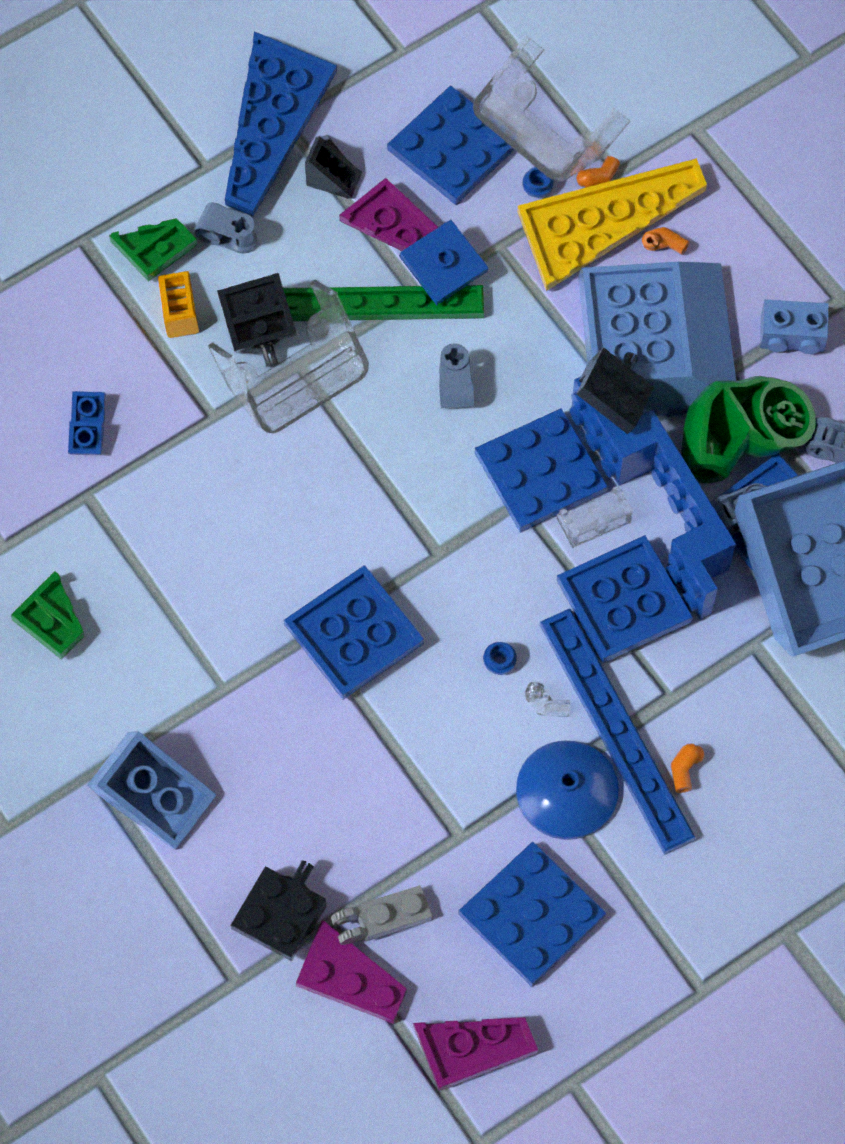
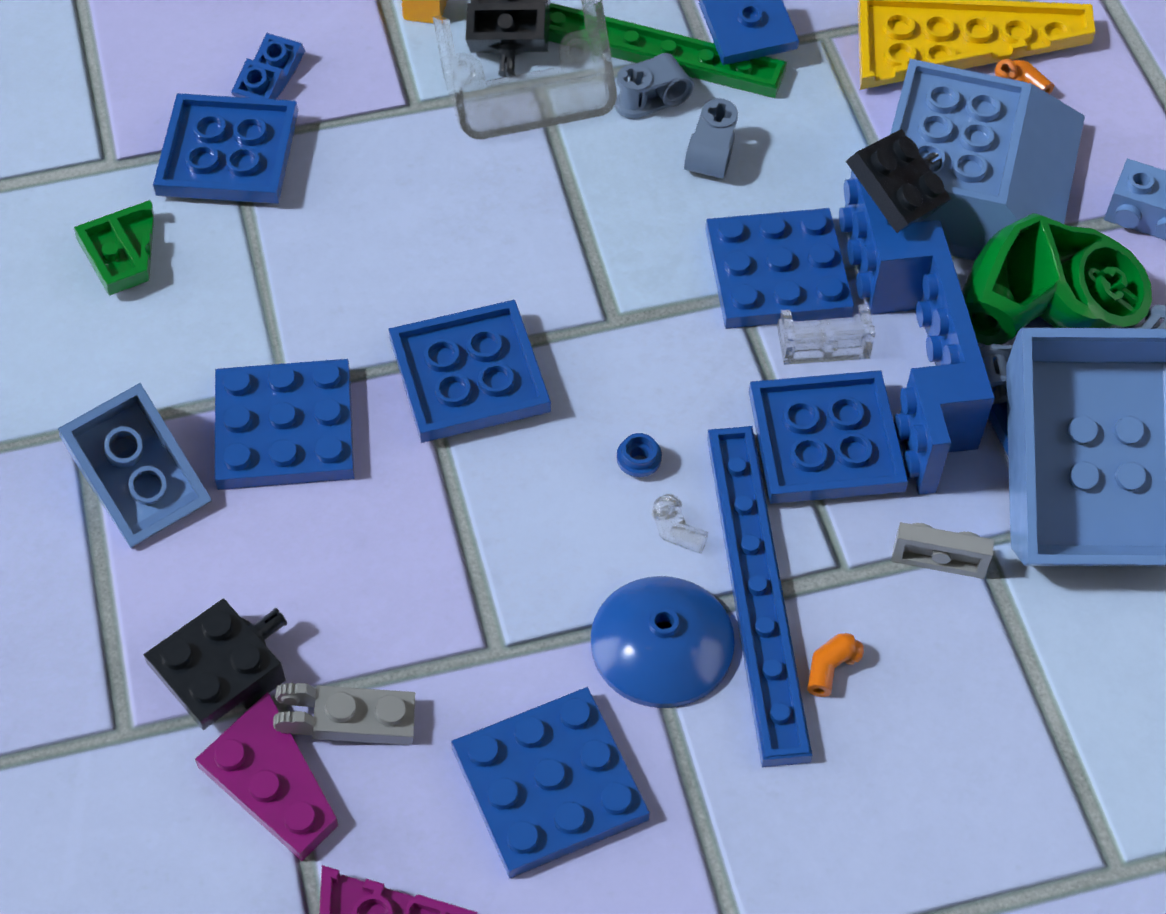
camera: 20 degrees right, 10 degrees down
none -> blue plate [153,93,298,204]
none -> blue plate [215,359,354,490]
none -> sand blue piece [615,53,694,119]
none -> light grey plate [891,522,994,579]

